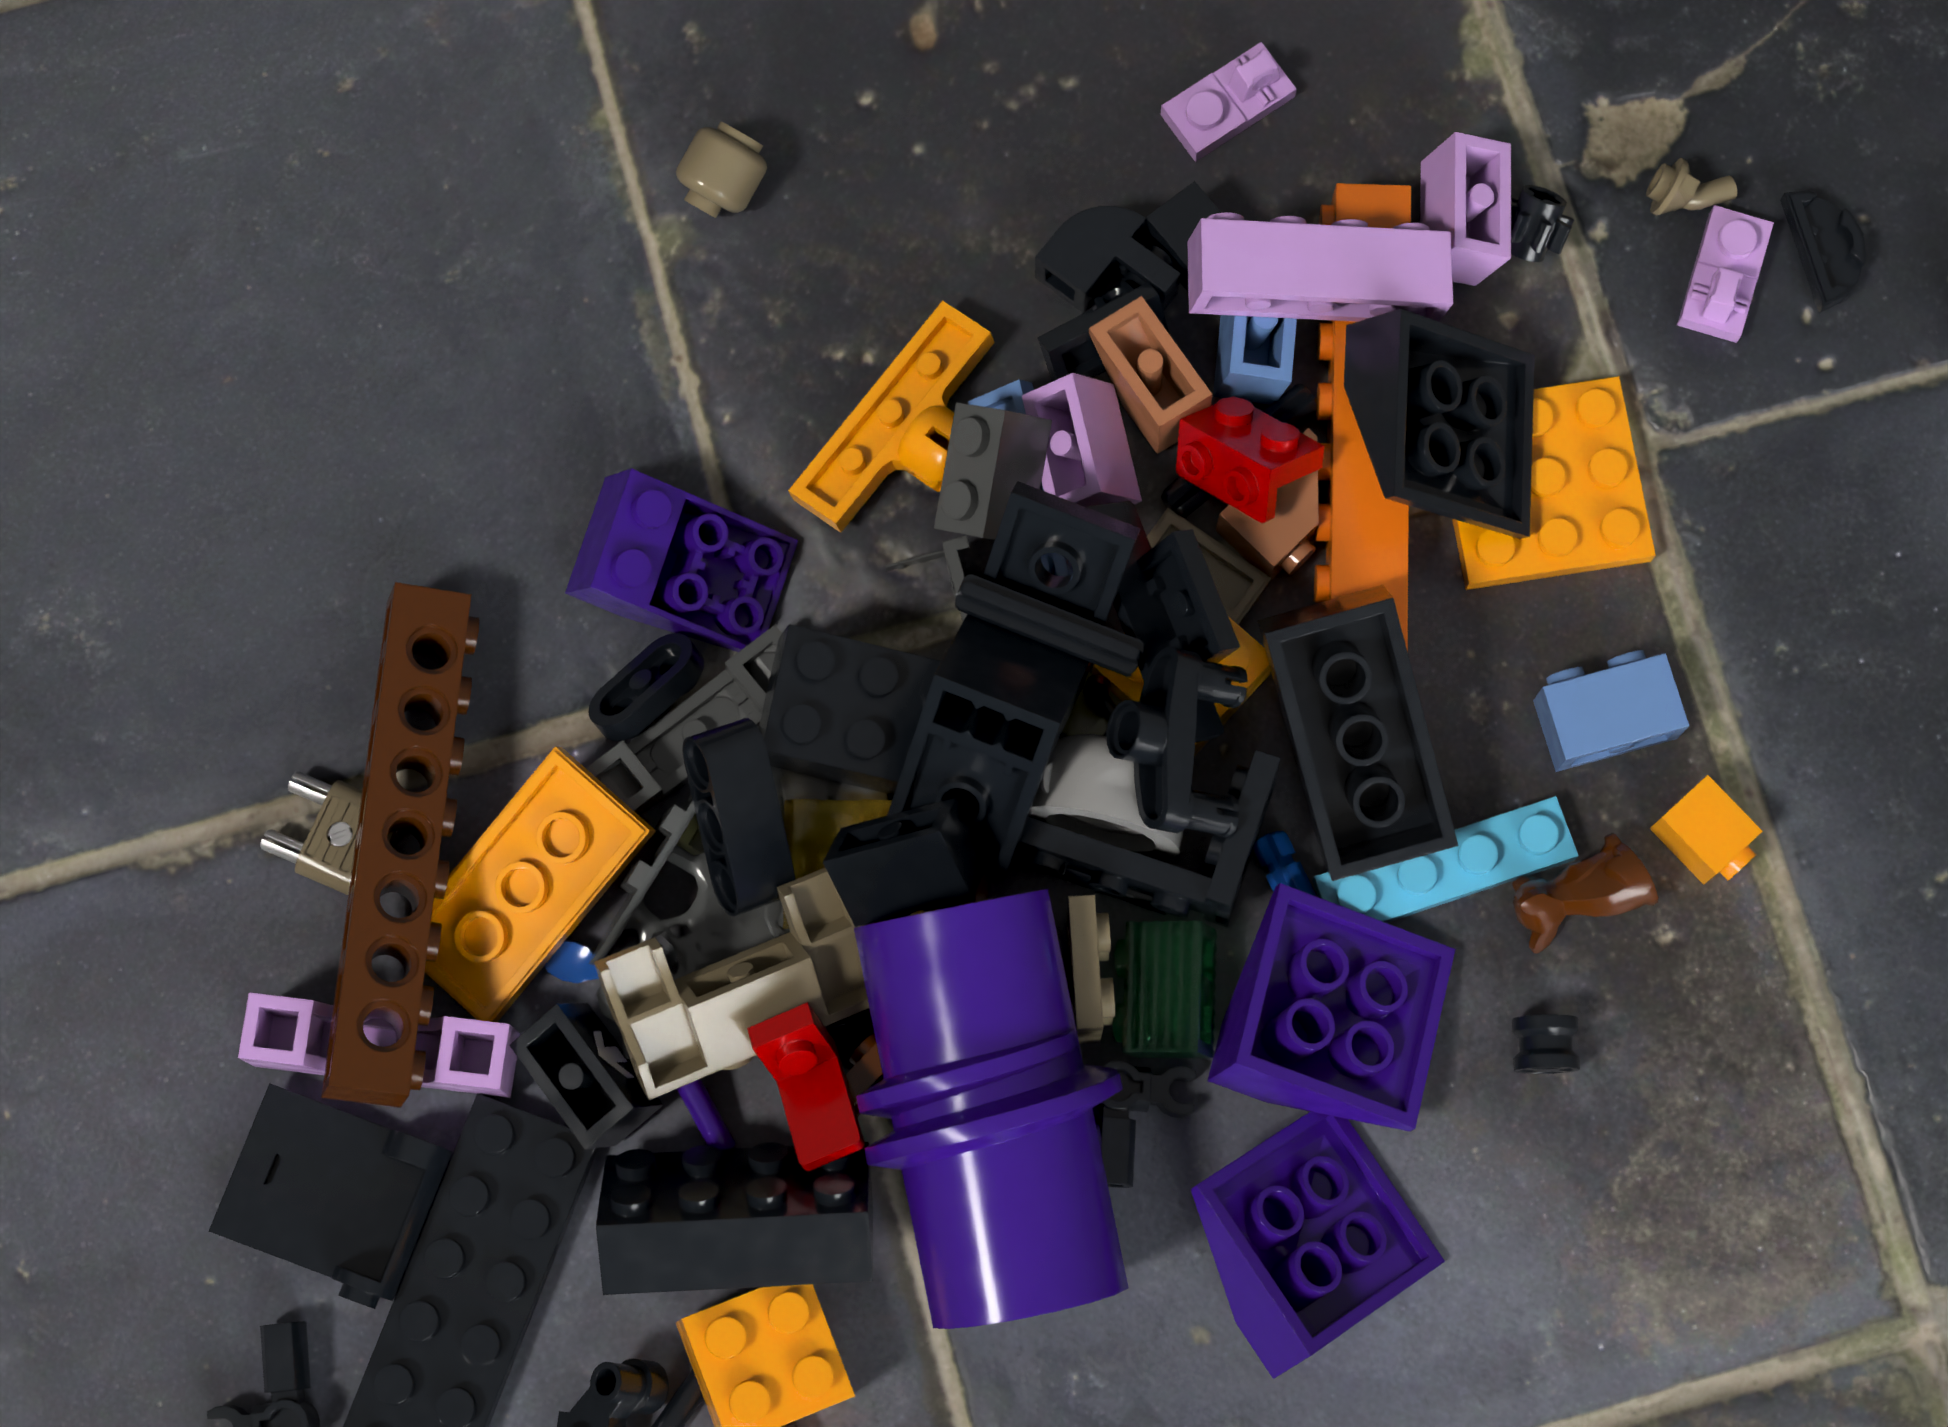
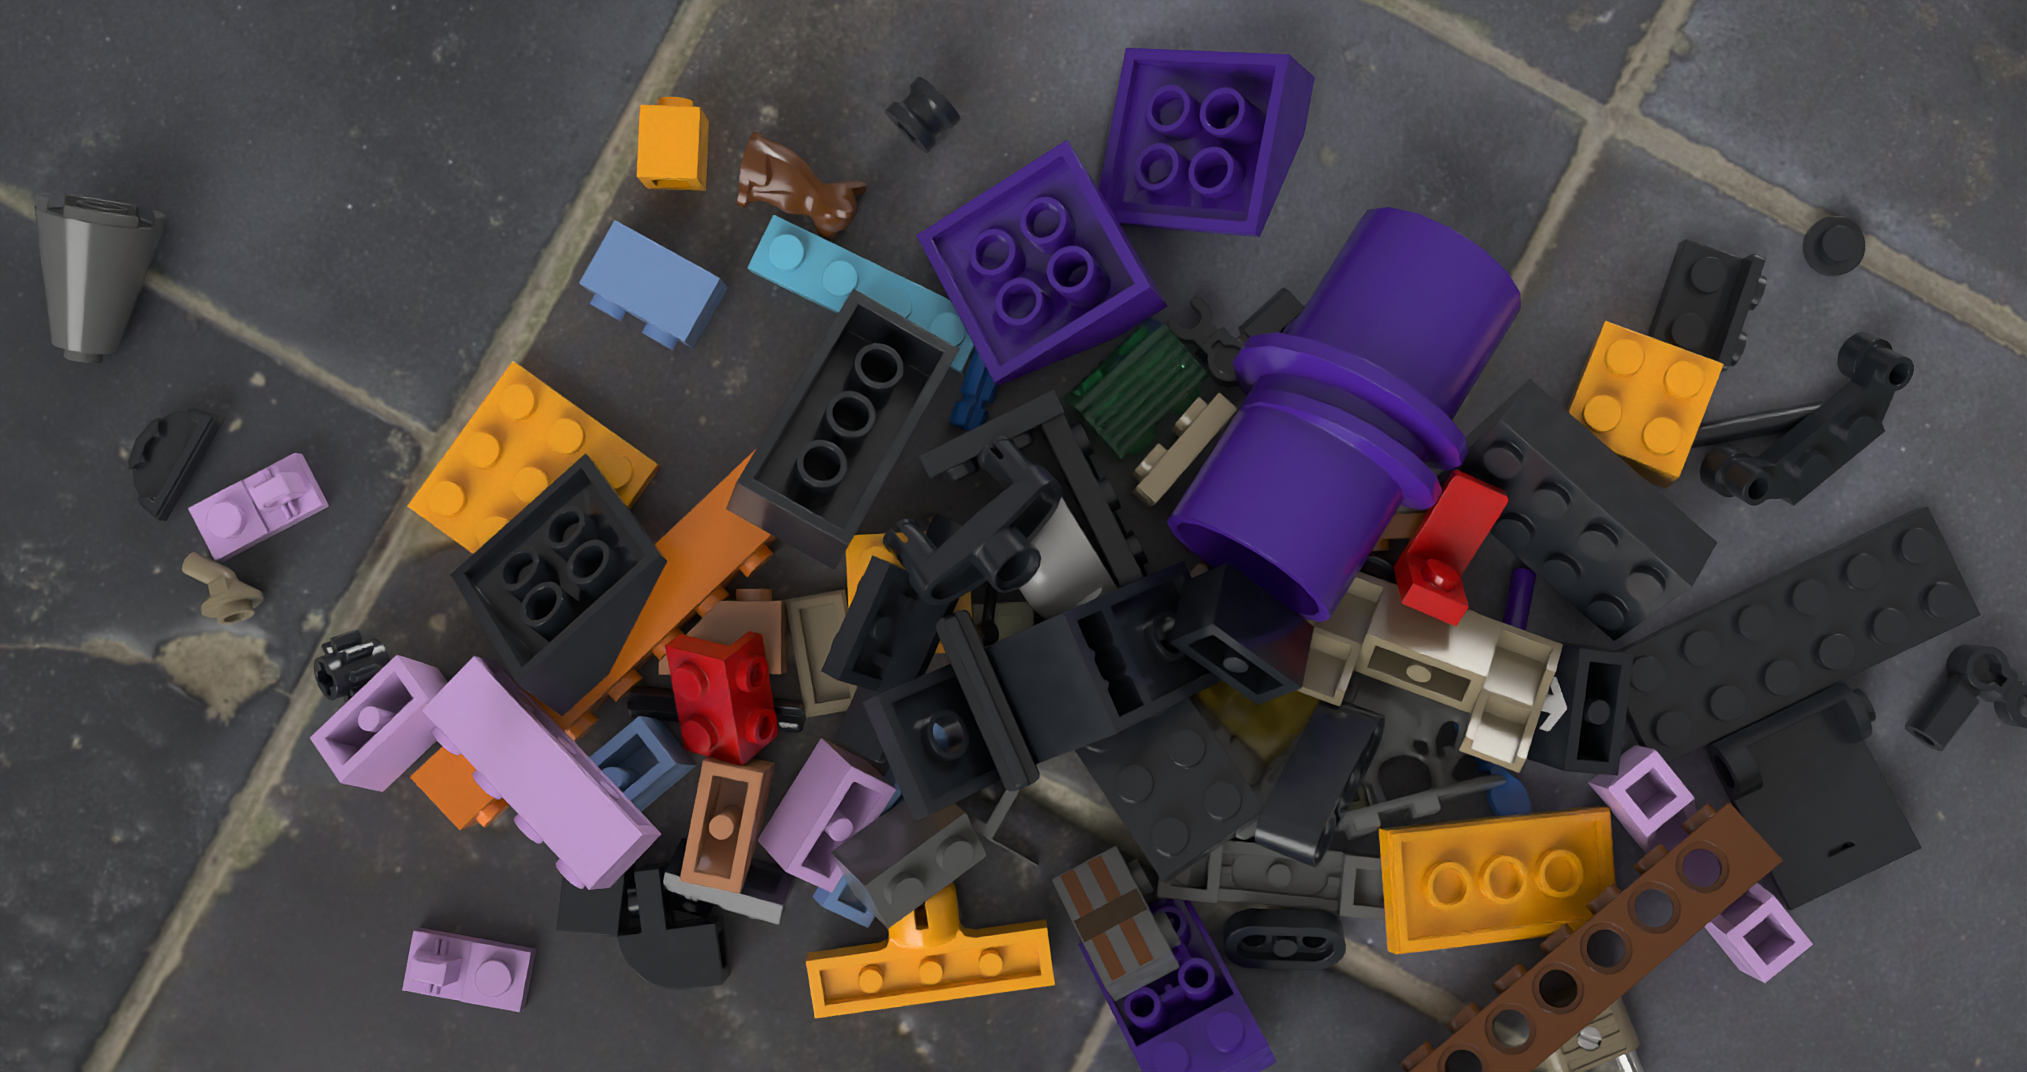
camera: 135 degrees left, 10 degrees up
none -> brick [1051,846,1181,1001]

